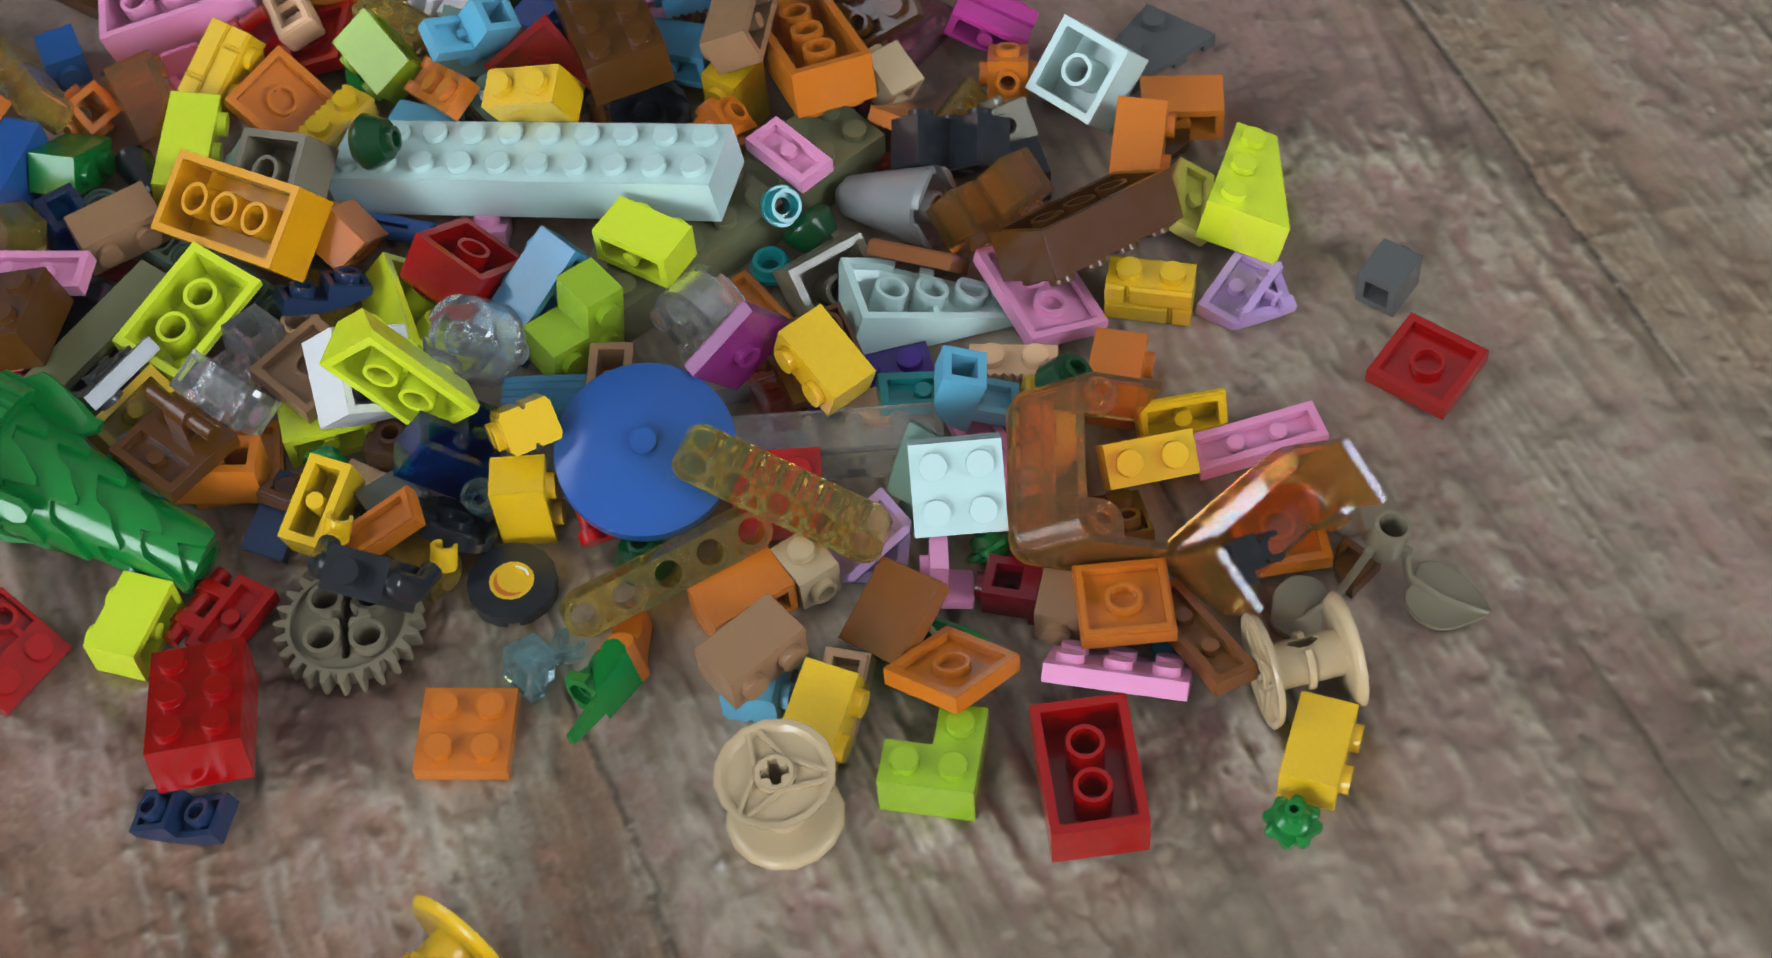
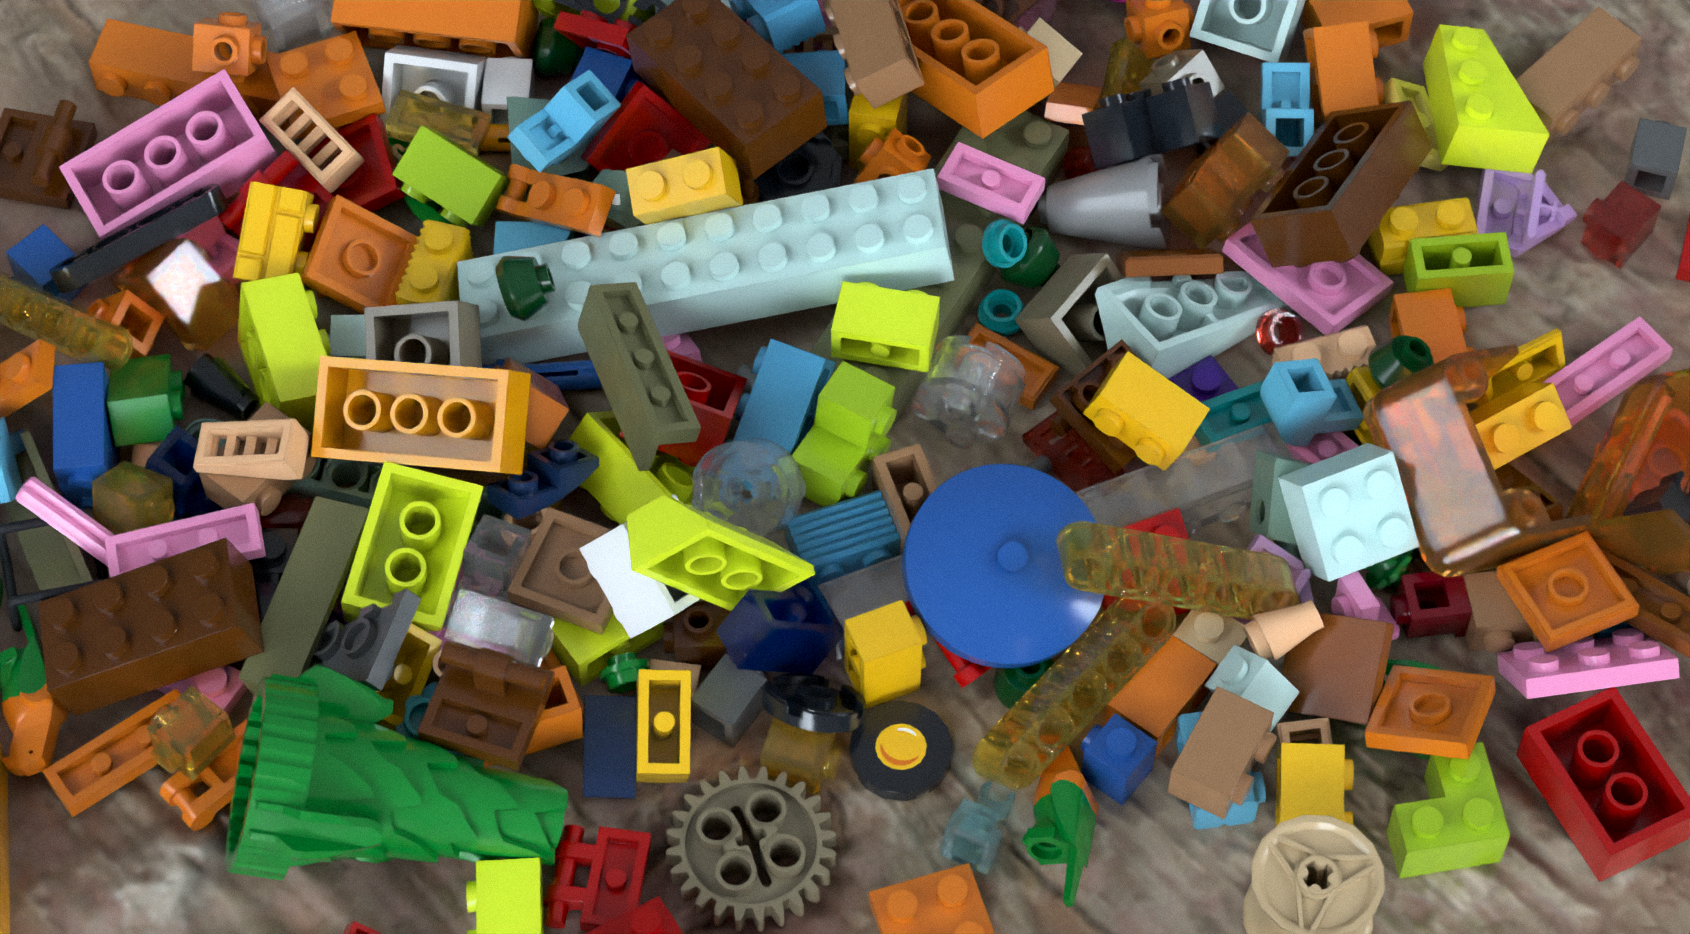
camera: 25 degrees left, 5 degrees up
reddish brown tile [256,471,303,512] -> none
black torso [307,510,458,614] -> none
orange tile [343,485,426,556] -> none
clear light blue hinge [460,477,493,518] -> none
yellow brick [484,393,563,457] -> none
magenta plate [684,300,792,391] -> none
none -> black beam [49,183,229,294]
none -> light nougat slope [193,418,309,480]
none -> olive panel [578,282,701,471]
none -> blue brick [1080,713,1157,806]
none -> light aqua brick [1204,644,1299,732]
none -> light nougat cone [1243,600,1324,662]
none -> clear red plate [1255,308,1303,356]
none -> medium azure brick [1258,62,1314,157]
none -> lime brick [1402,232,1514,307]
none -> medium nougat brick [1516,6,1642,145]
none -> clear red brick [1581,180,1661,269]

